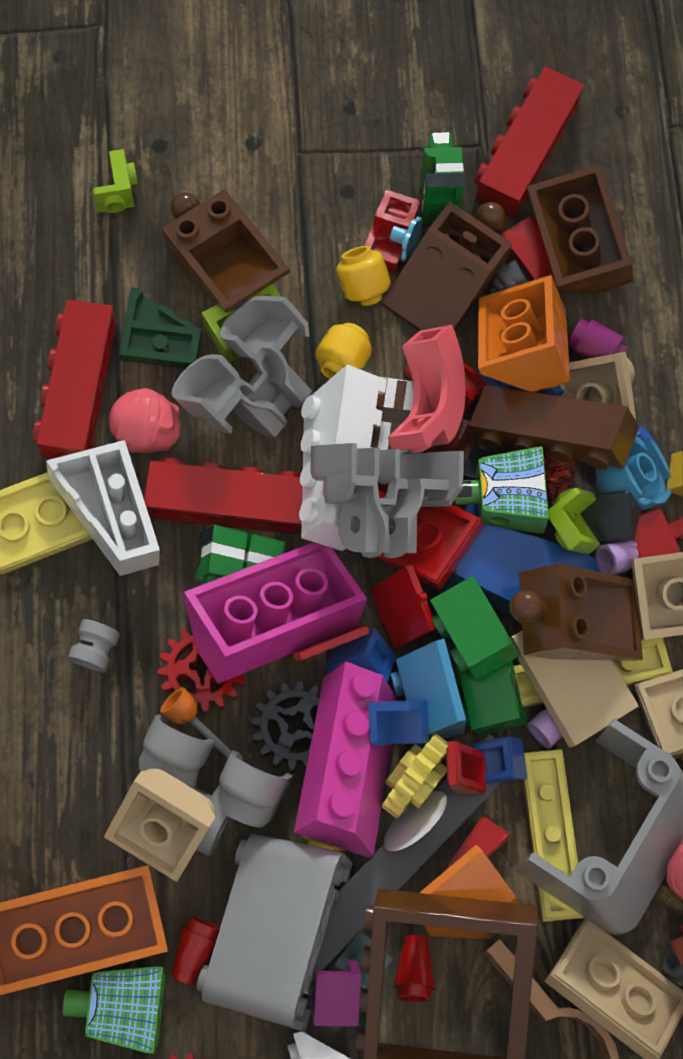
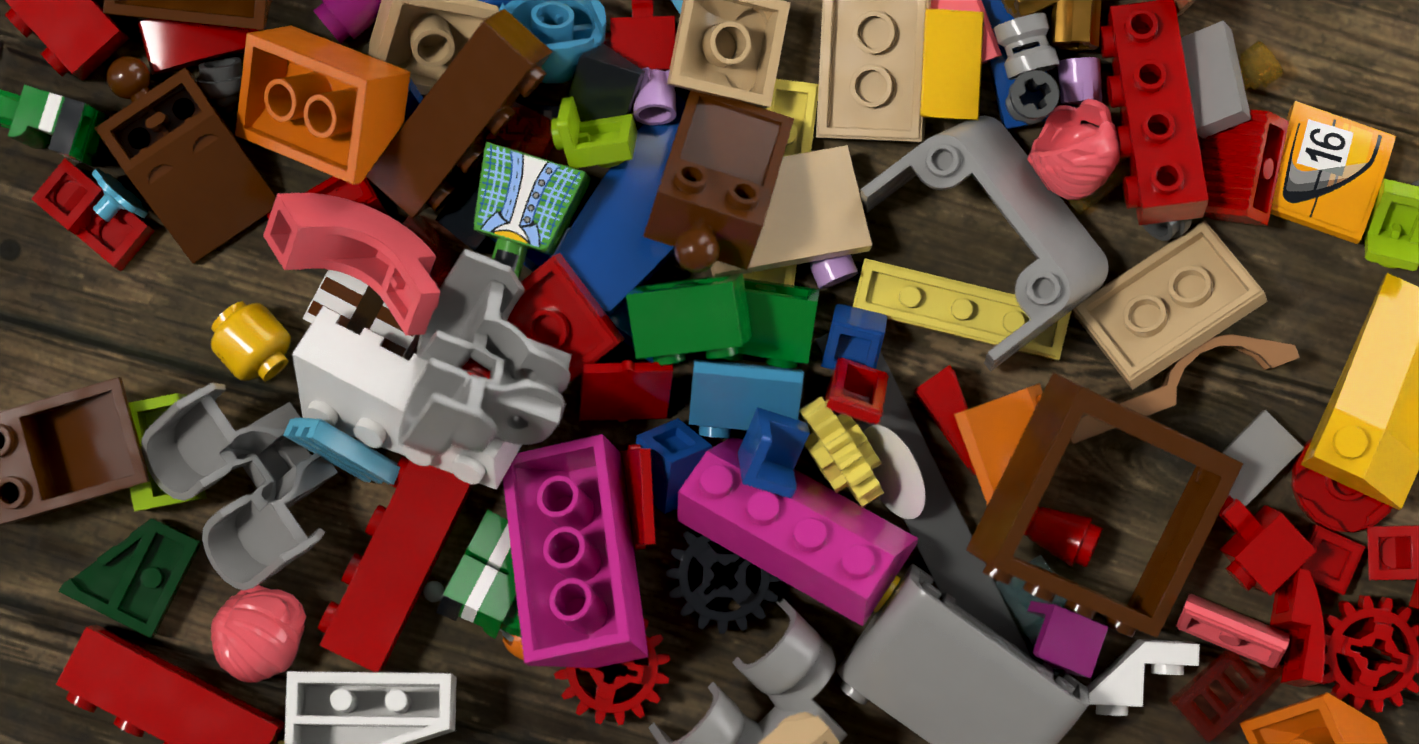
camera: 65 degrees left, 15 degrees up
orange hinge [160,687,243,761] -> none
yellow head [336,246,391,306] -> none
none -> medium azure tile [283,417,401,485]

